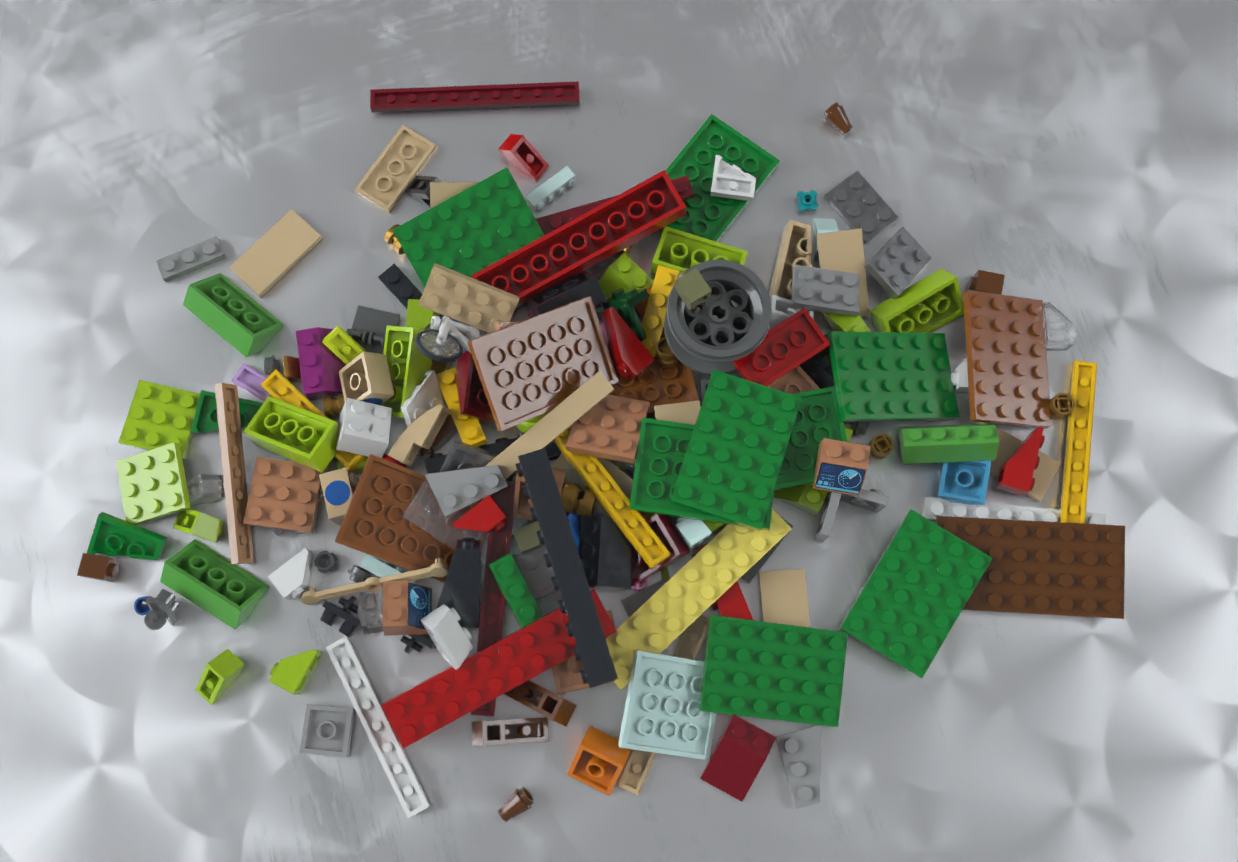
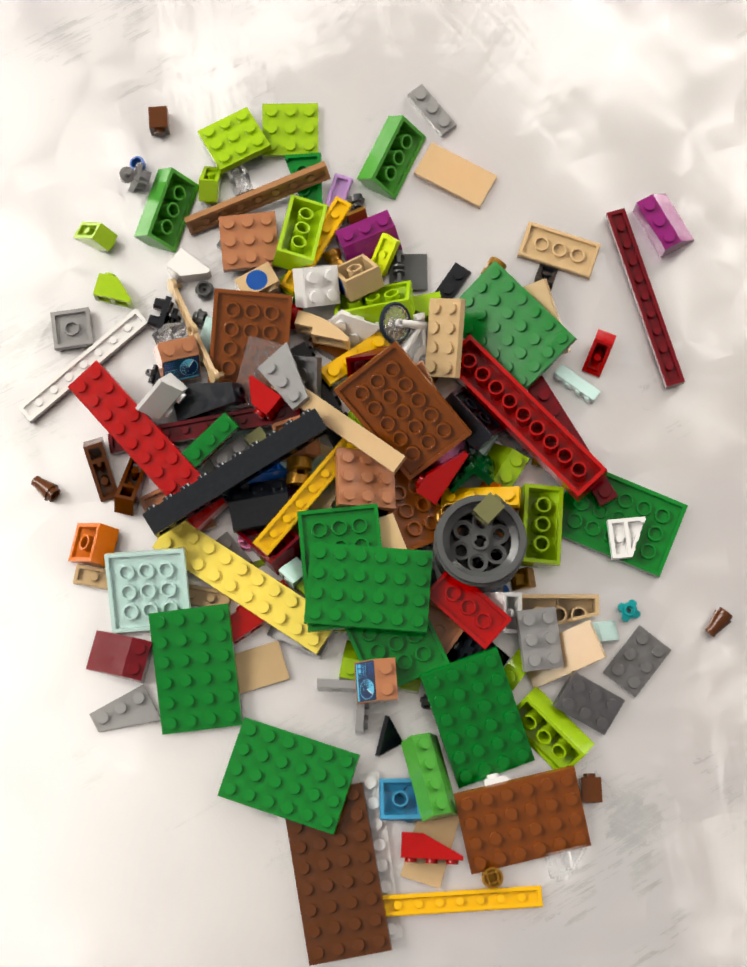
camera: 75 degrees right, 0 degrees up
green wing [87,512,167,560] -> none
pearl gold wheel [868,434,894,460] -> none
none -> black slope [375,715,402,757]
none -> magenta slope [633,193,694,258]

